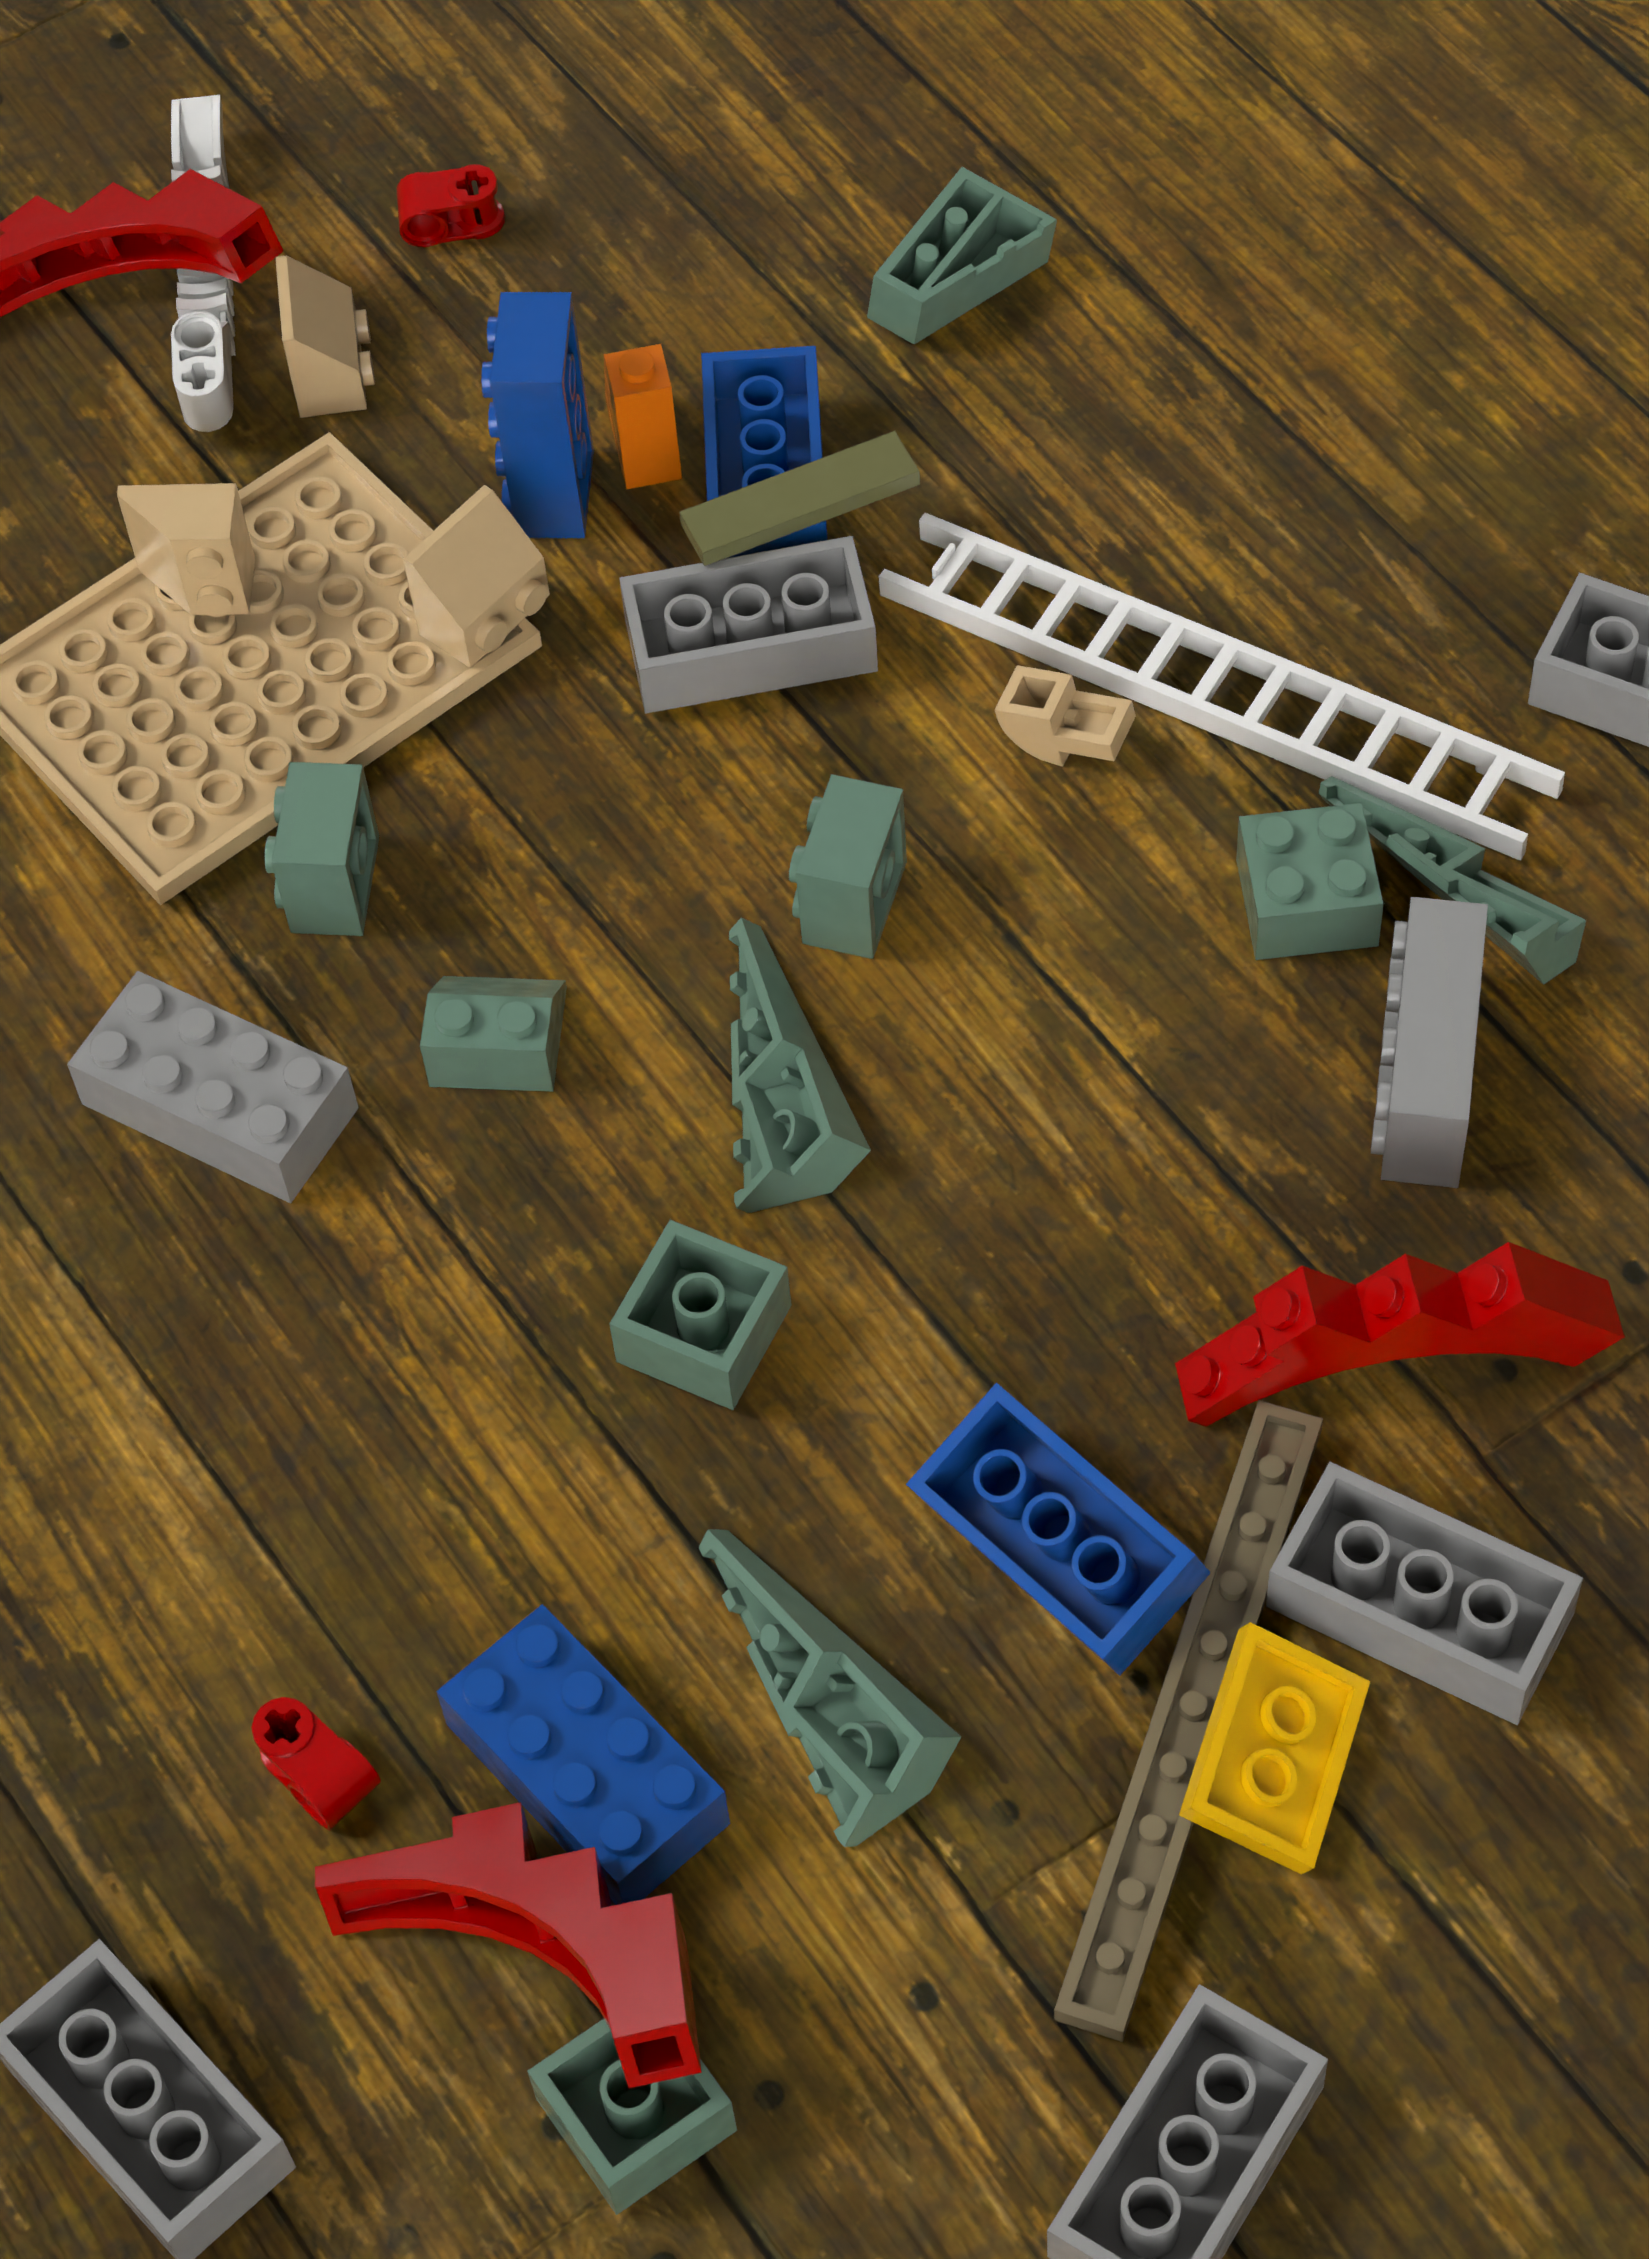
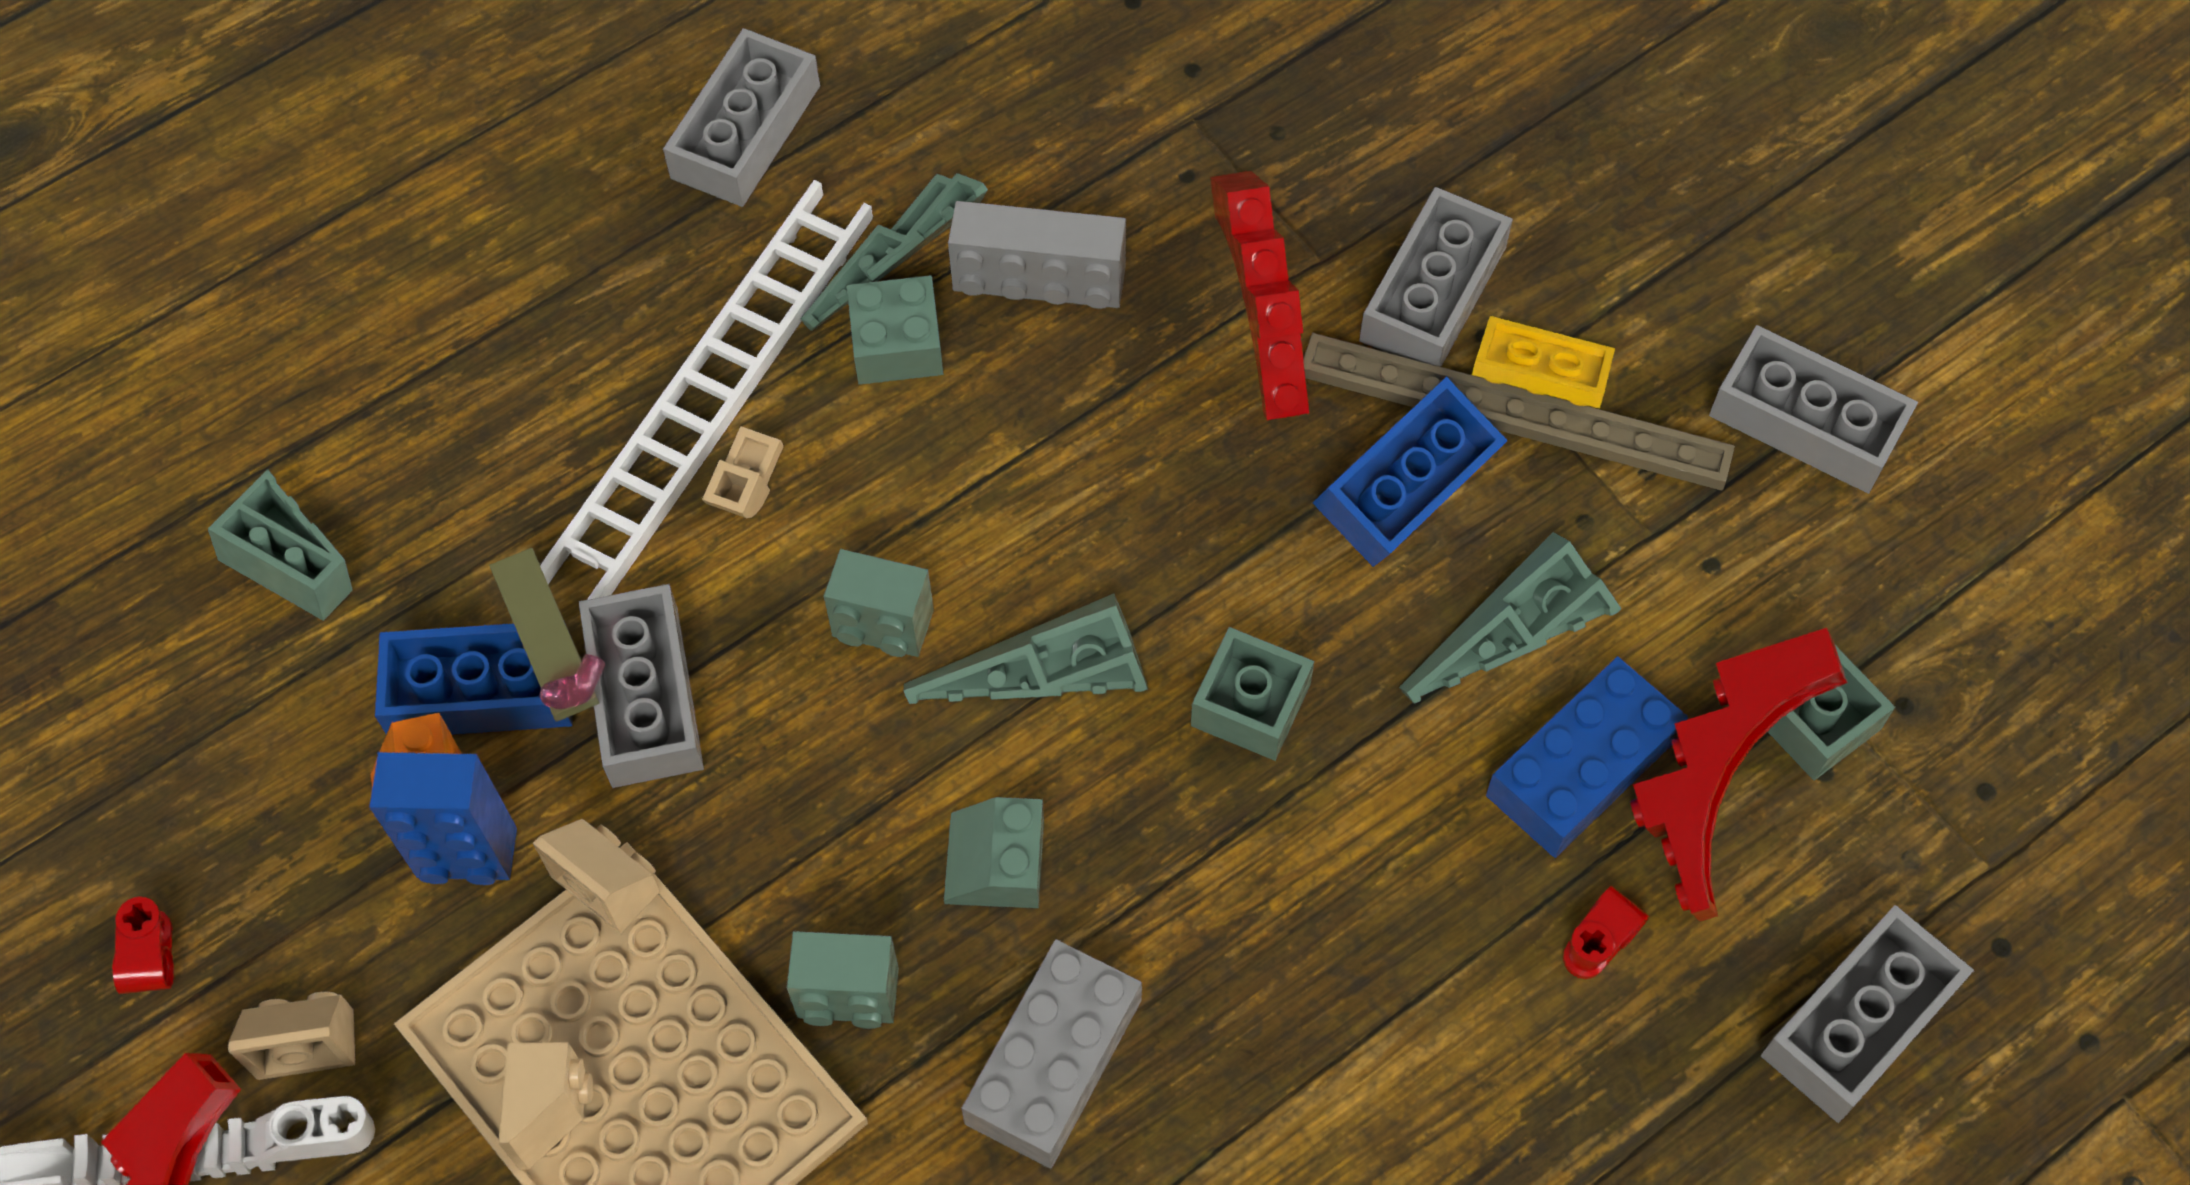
camera: 95 degrees left, 5 degrees up
none -> clear pink arm [540,654,606,709]

